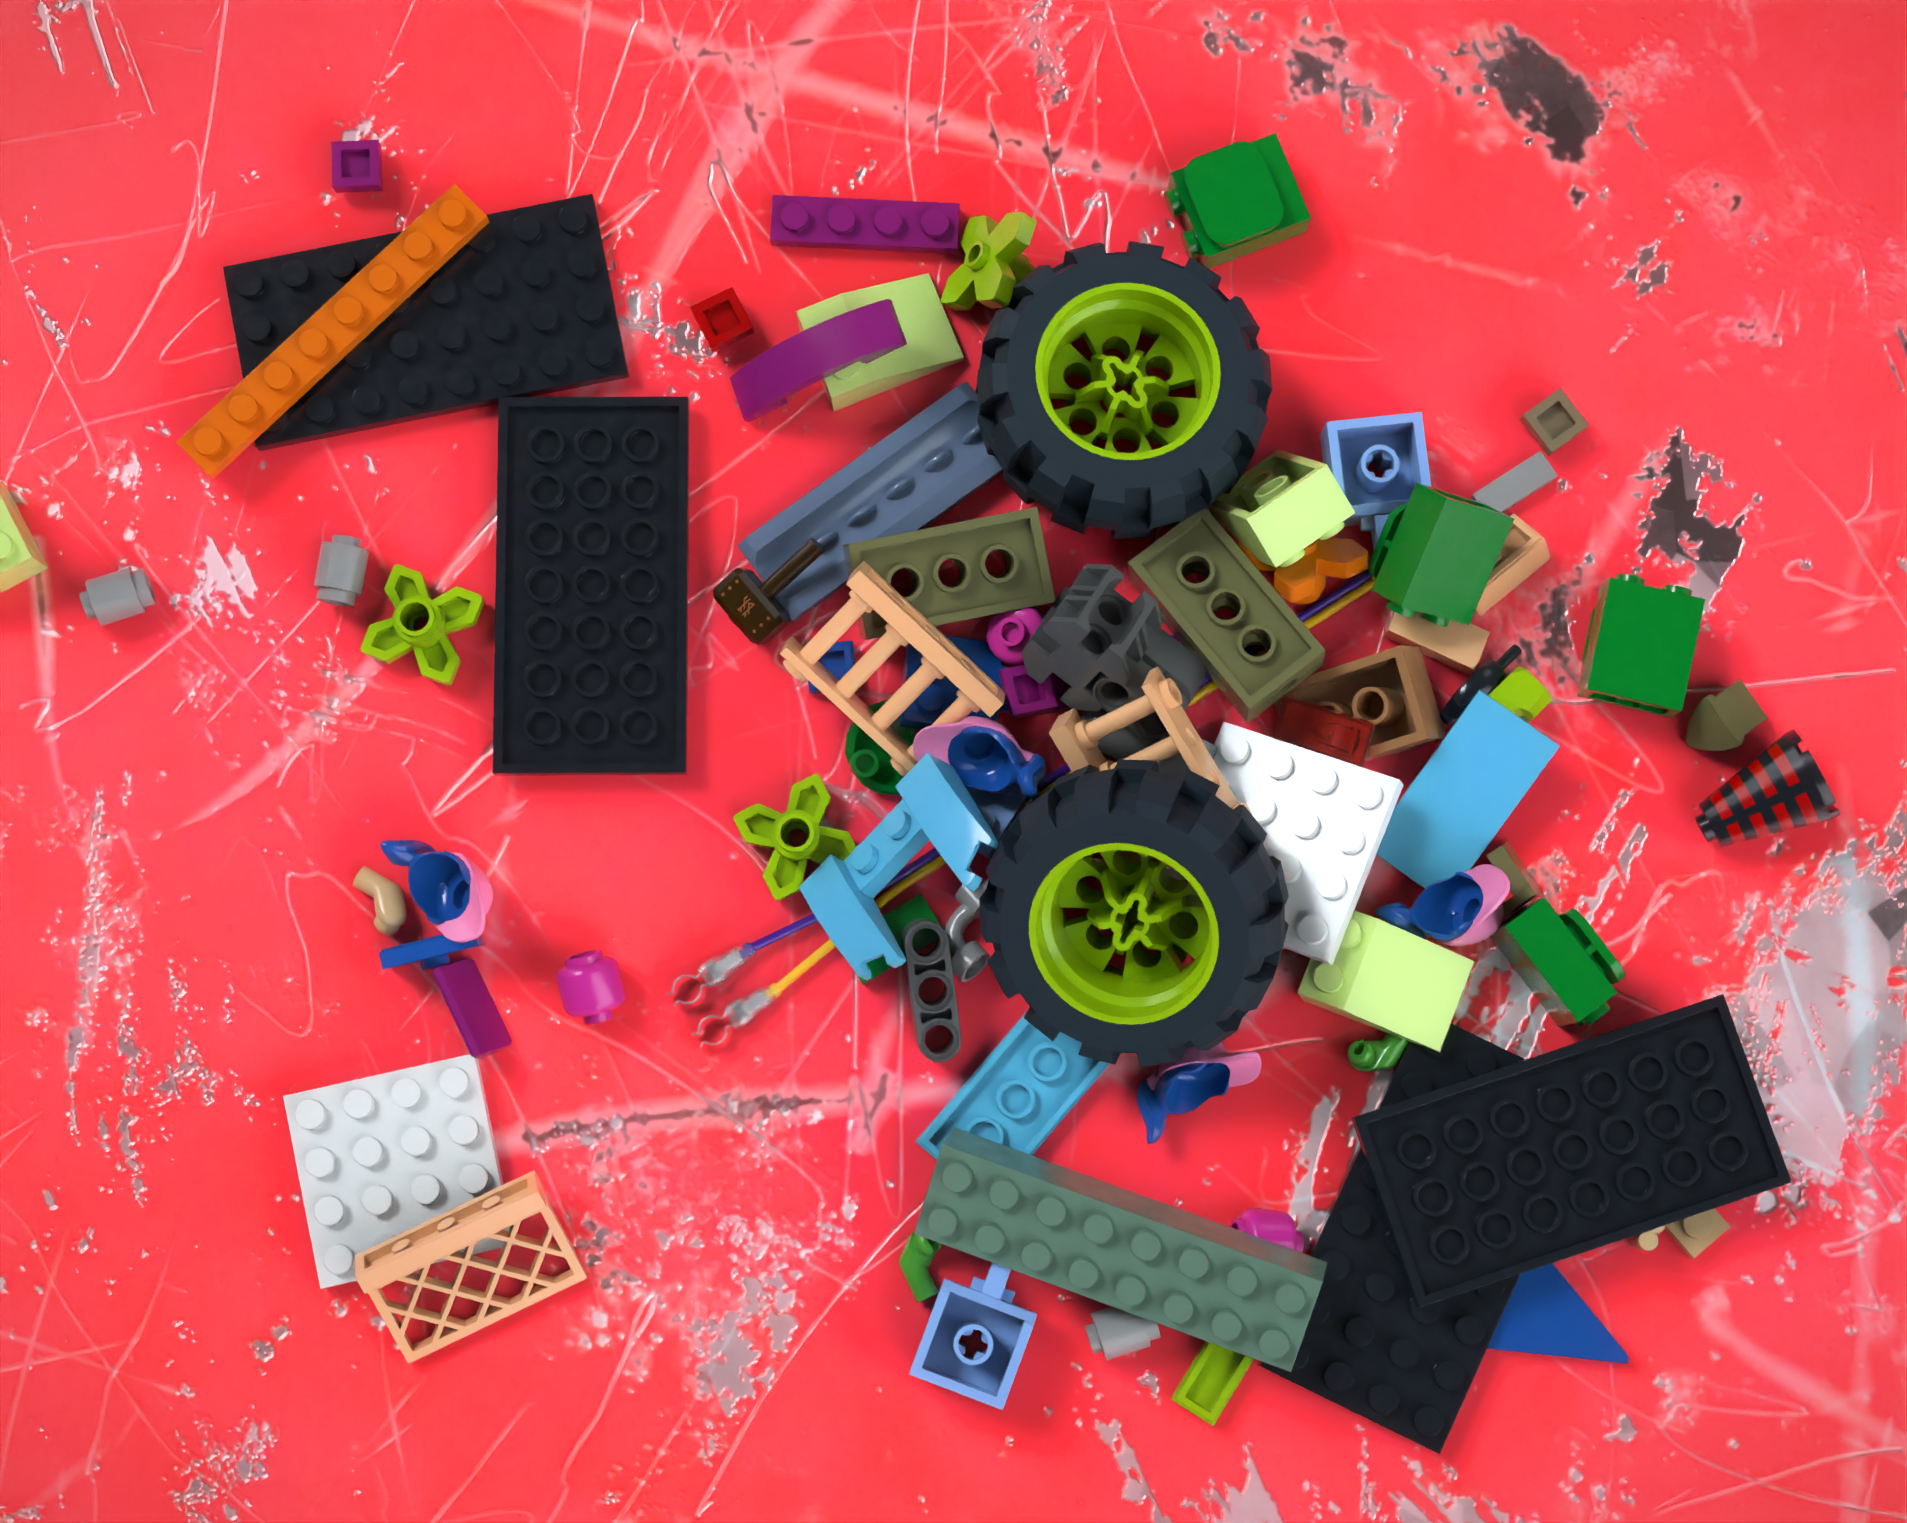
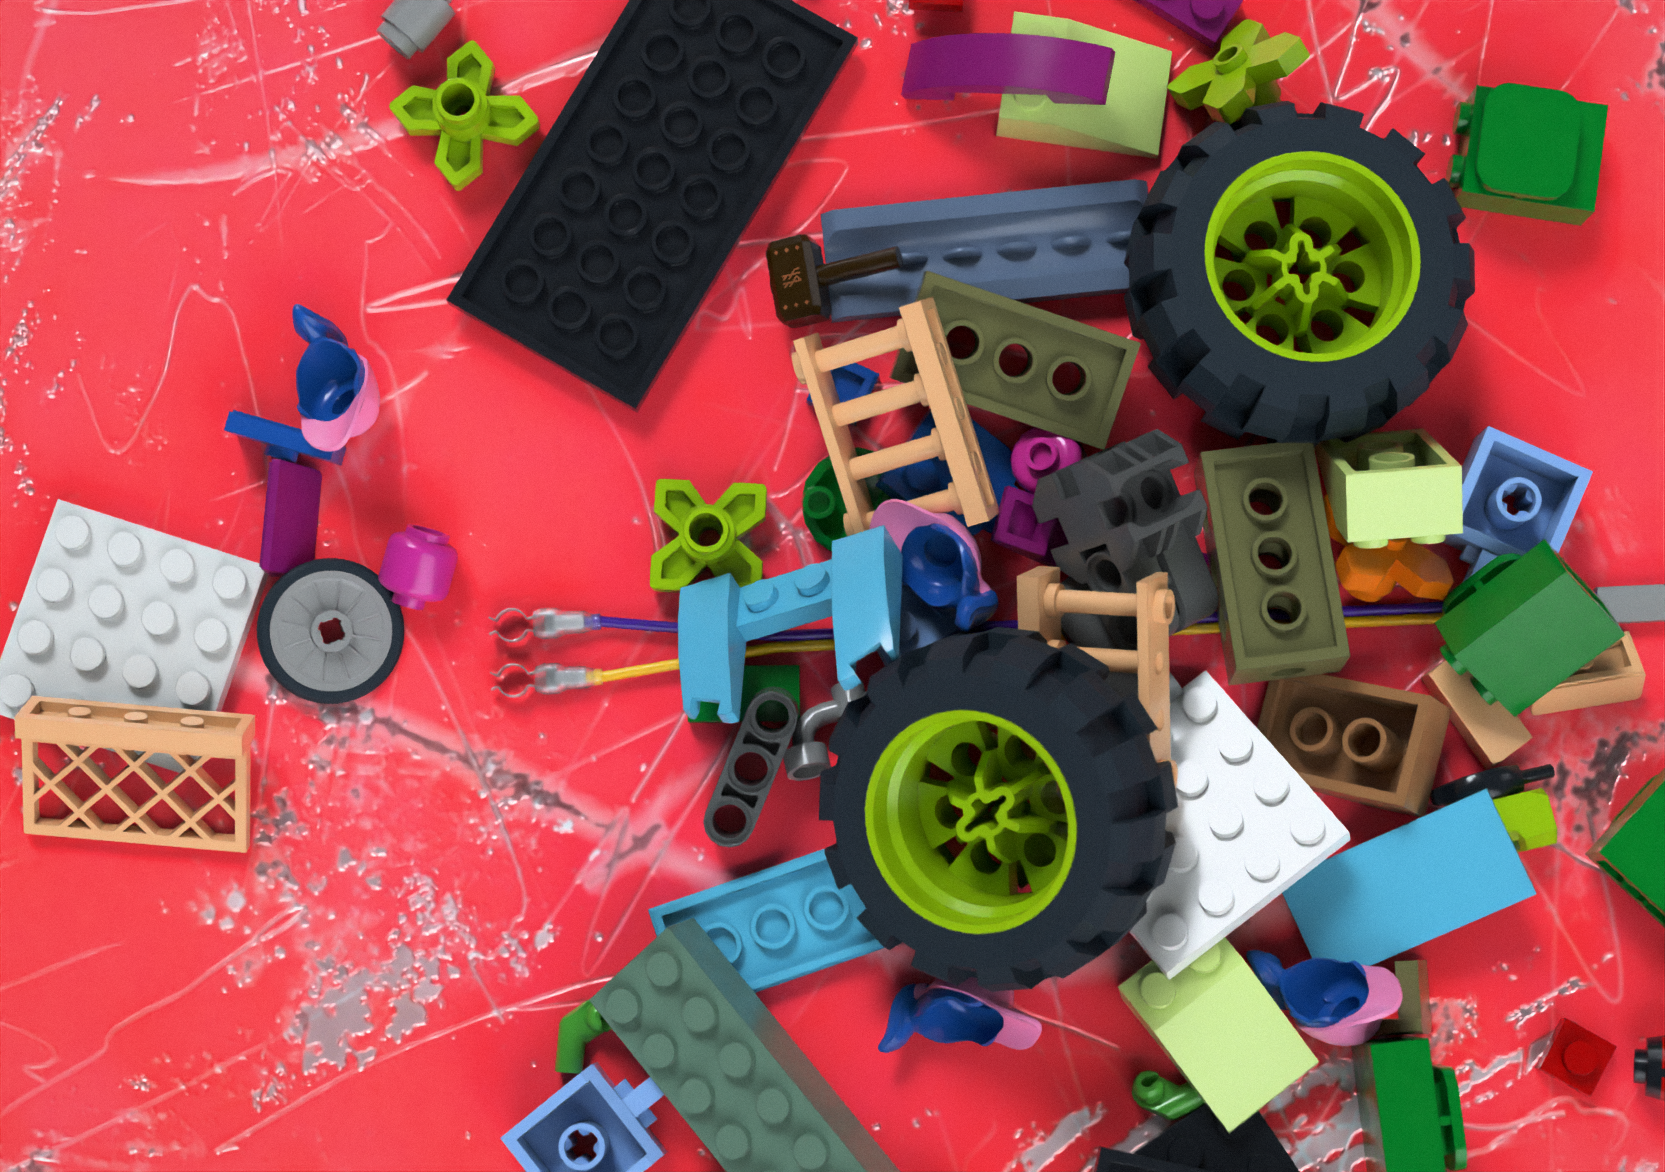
camera: 35 degrees right, 0 degrees up
tan arm [352,866,407,935] -> none
clear red slope [1272,695,1376,768] -> none
none -> light grey wheel [257,558,404,704]
none -> red plate [1535,1018,1617,1097]

